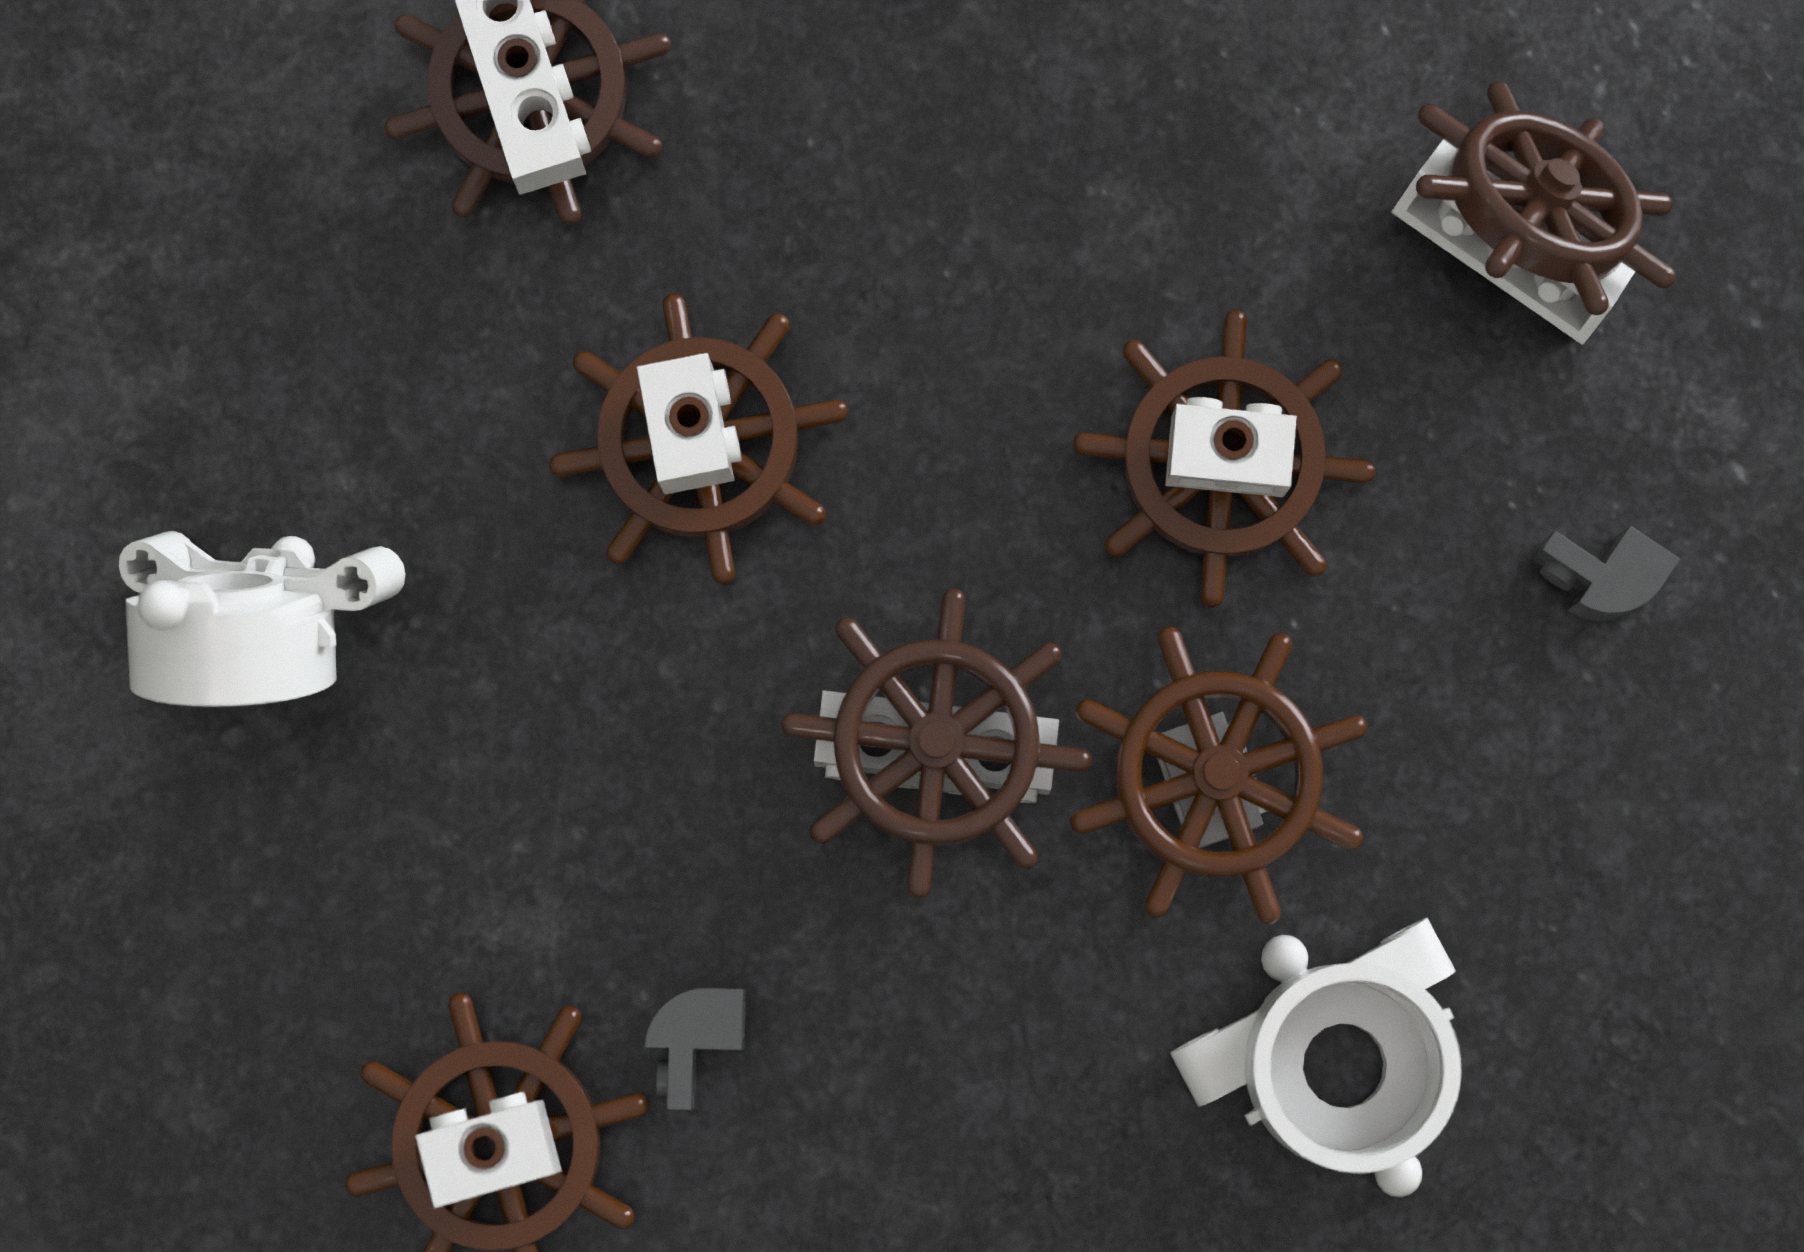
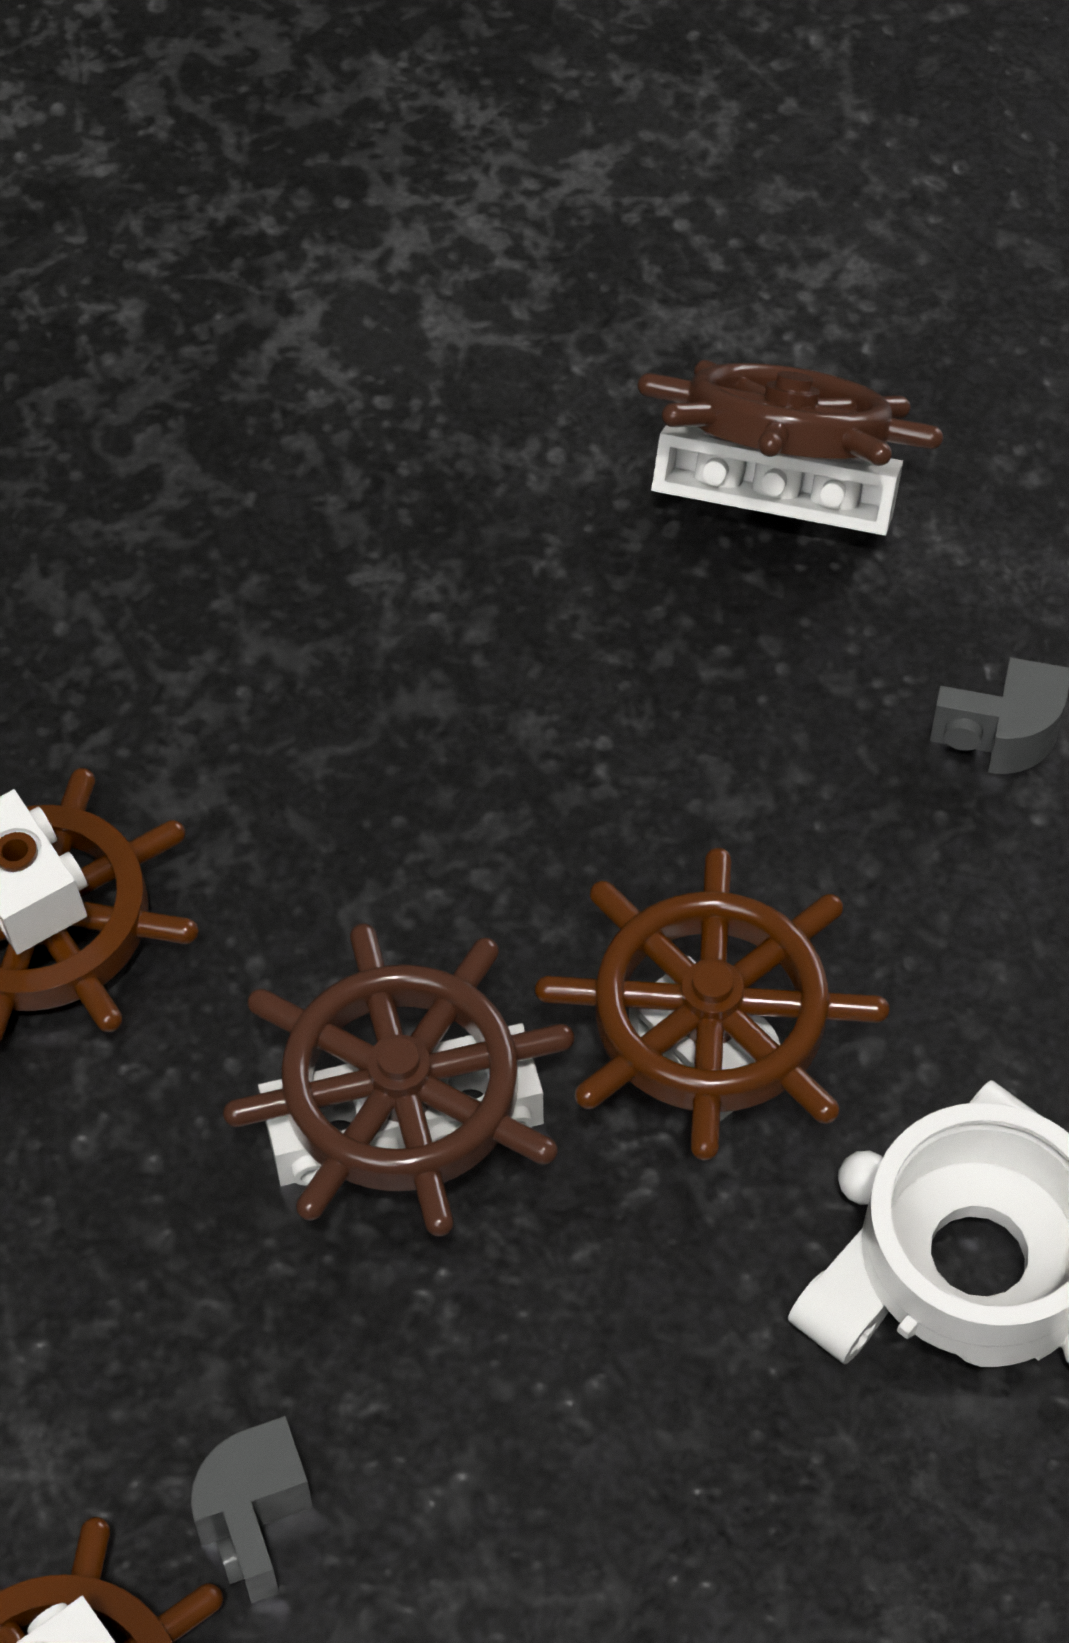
camera: 20 degrees left, 25 degrees down
reddish brown brick [1073,310,1376,608] -> none

